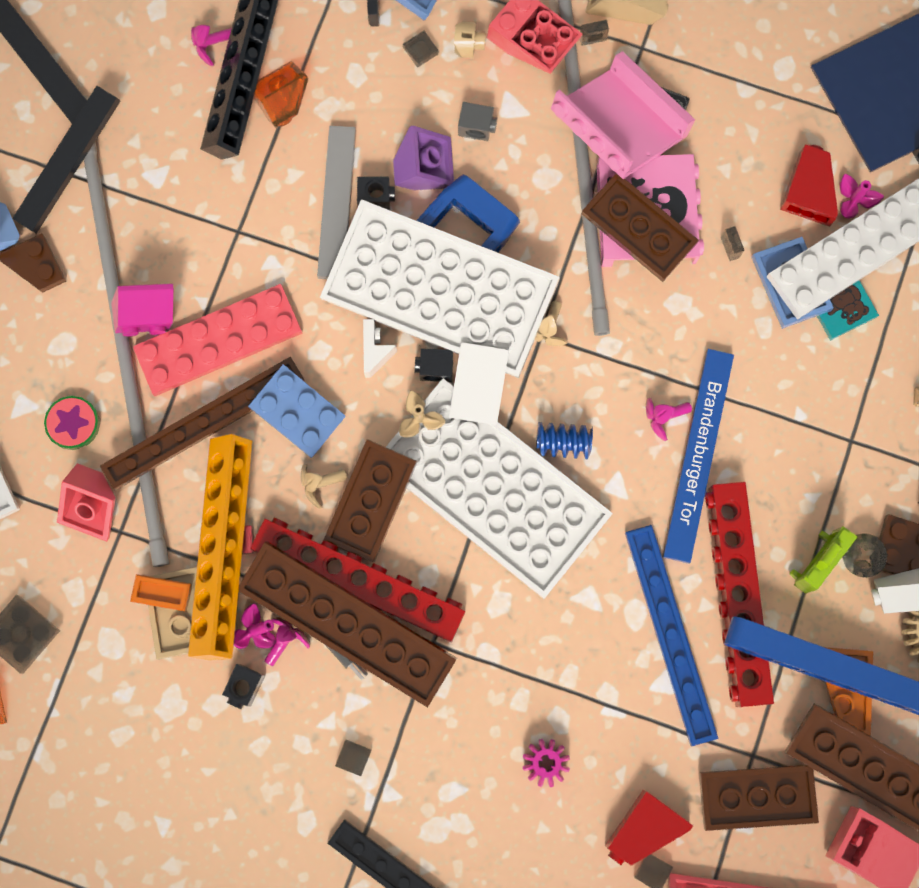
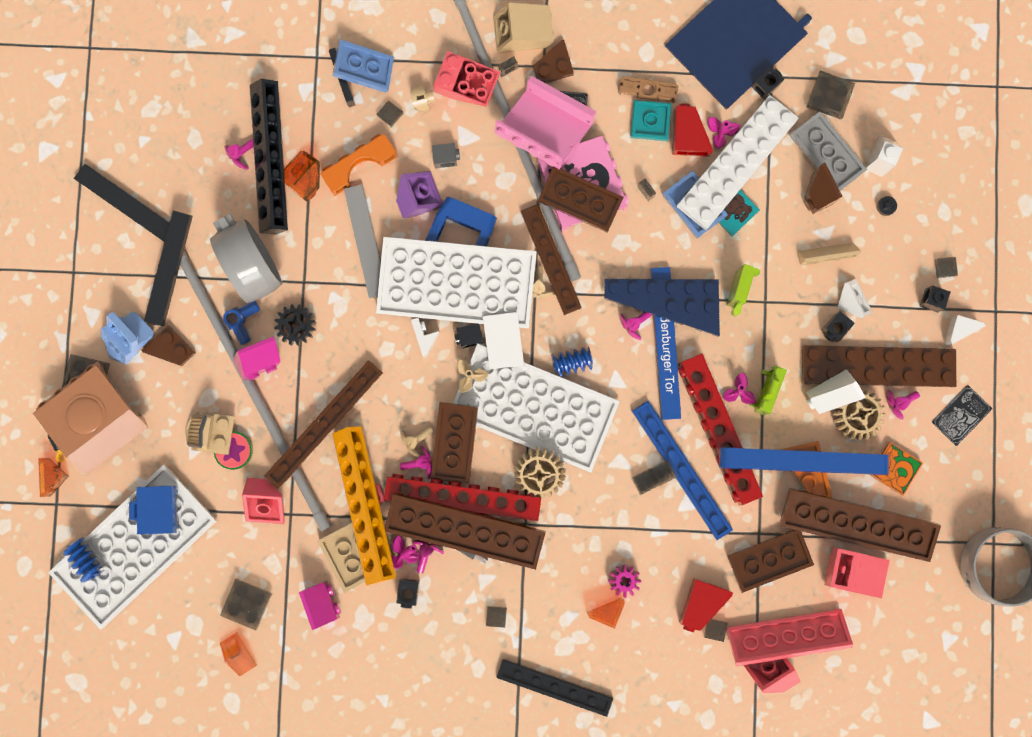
camera: 20 degrees left, 5 degrees up
orange tile [130,574,192,612] -> none
coral plate [133,284,302,396] -> none
medium blue plate [248,364,346,458] -> none
black brick [357,177,395,210] -> none
clear smoke gear [843,533,888,578] -> none
none -> tan piece [185,412,235,455]
none -> light grey cylinder [210,213,283,303]
none -> blue axle [223,301,260,345]
none -> black gear [274,304,317,346]
none -> dark pink slope [299,581,341,630]
none -> orange arch [320,134,398,197]
none -> dark pink plant [400,446,432,479]
none -> tan gear [514,447,567,499]
none -> reddish brown tile [521,204,582,316]
none -> reddish brown wing [533,40,574,83]
none -> clear orange slope [587,597,625,629]
none -> dark blue wing [604,279,720,337]
none -> medium nougat piece [619,76,679,103]
none -> teal tile [630,100,672,142]
none -> clear smoke slope [631,460,677,495]
none -> dark pink plant [722,372,756,404]
none -> lime piece [726,264,760,317]

